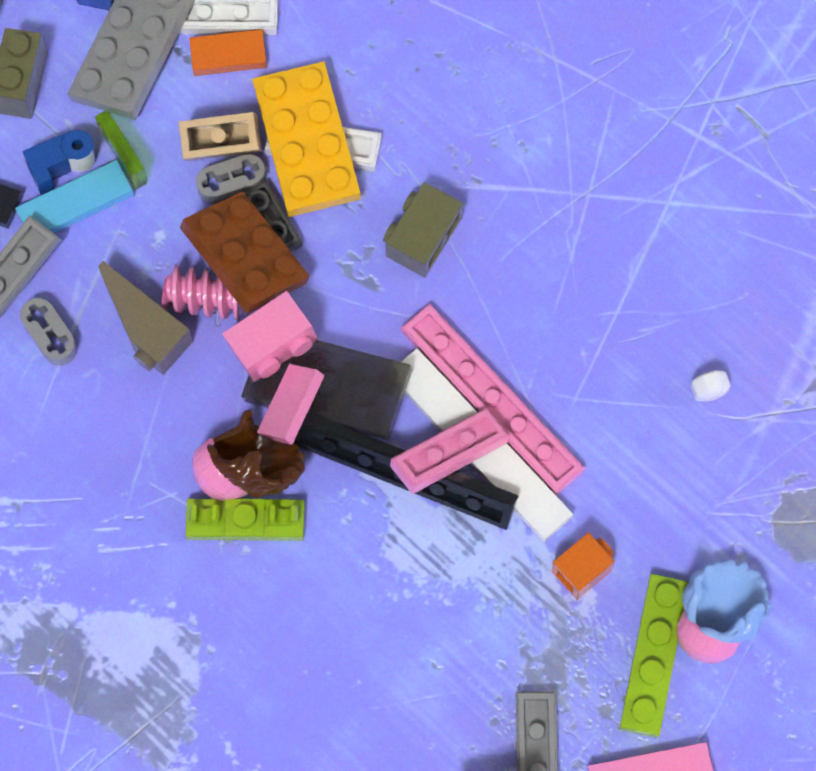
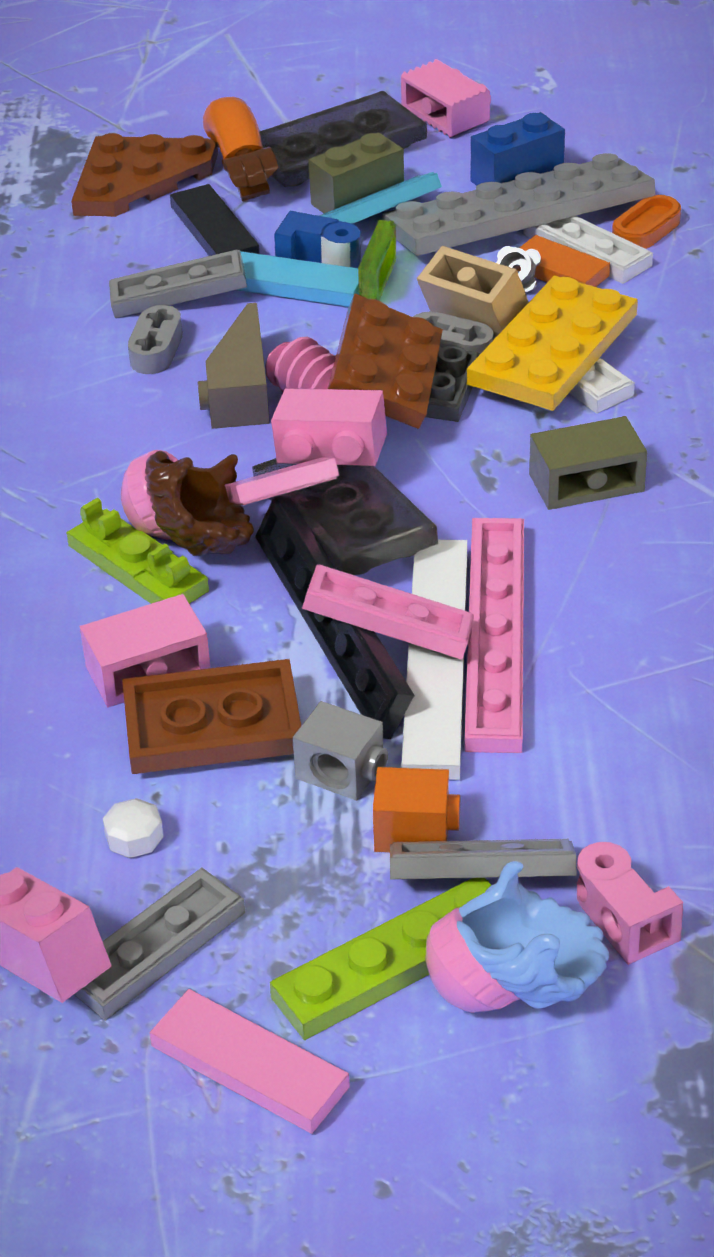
camera: 45 degrees right, 30 degrees down
none -> bright pink brick [79,594,211,708]
none -> white tile [102,798,164,858]
none -> dark orange plate [122,659,301,774]
none -> light grey brick [293,701,388,801]
none -> medium azure tile [319,172,442,224]
none -> light grey tile [390,838,577,879]
none -> plate [496,246,541,293]
none -> bright pink leg [577,842,683,965]

